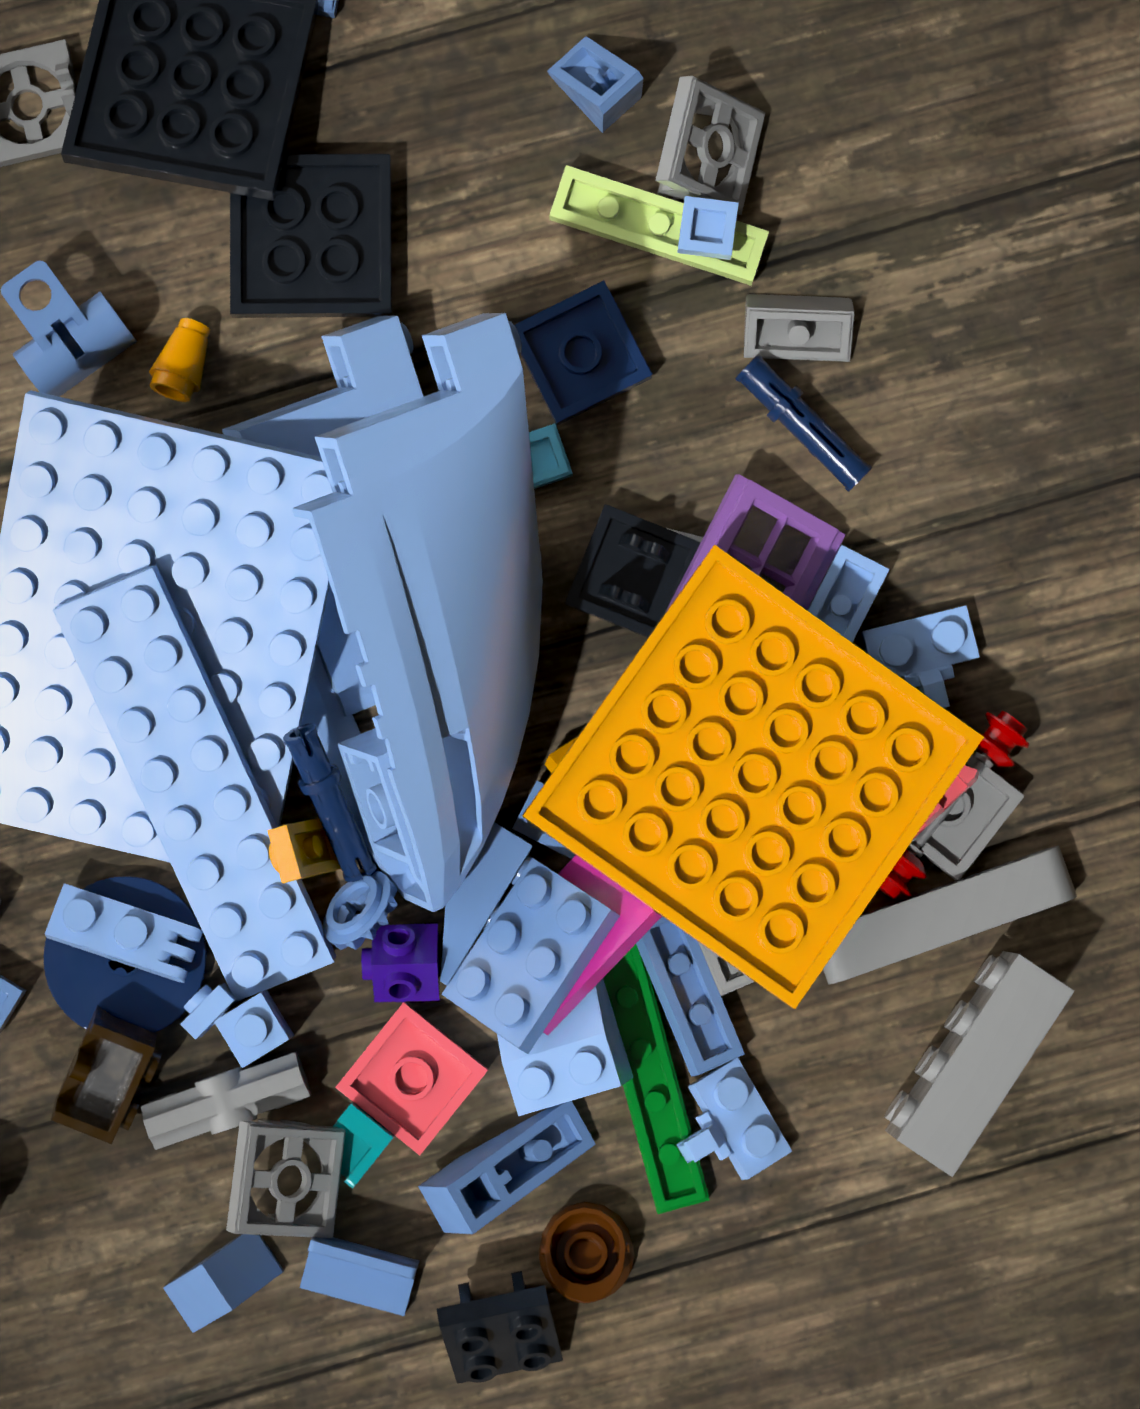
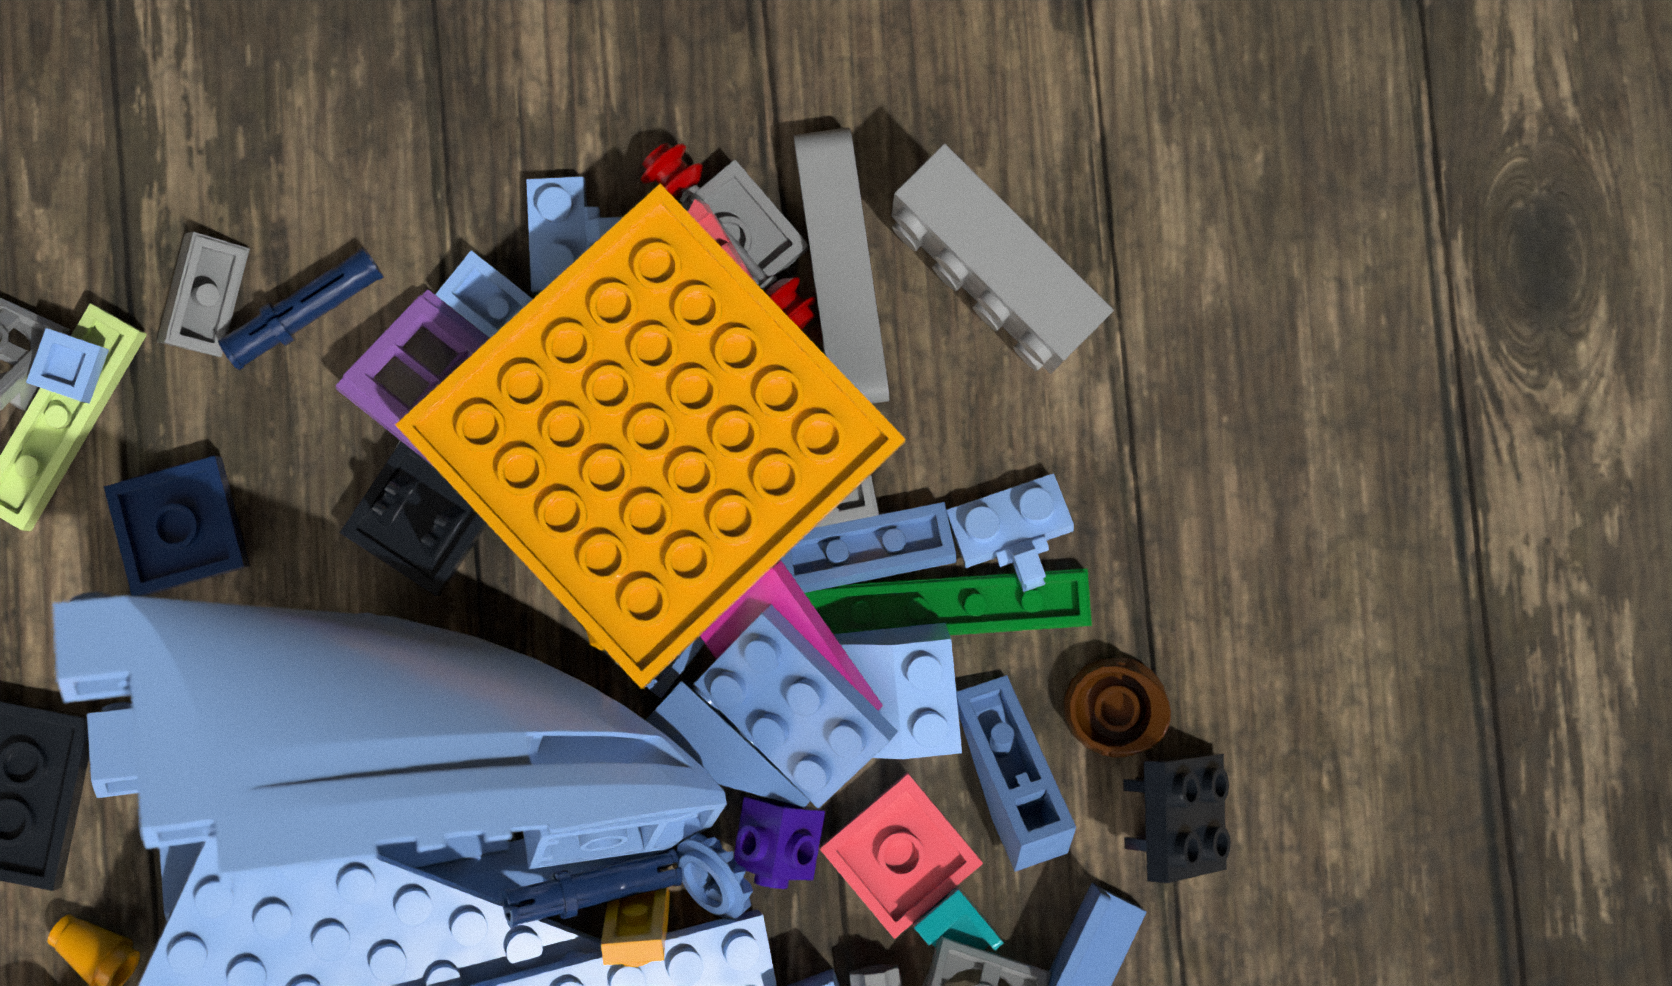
camera: 75 degrees left, 0 degrees up
medium azure tile [529,424,573,489] -> none

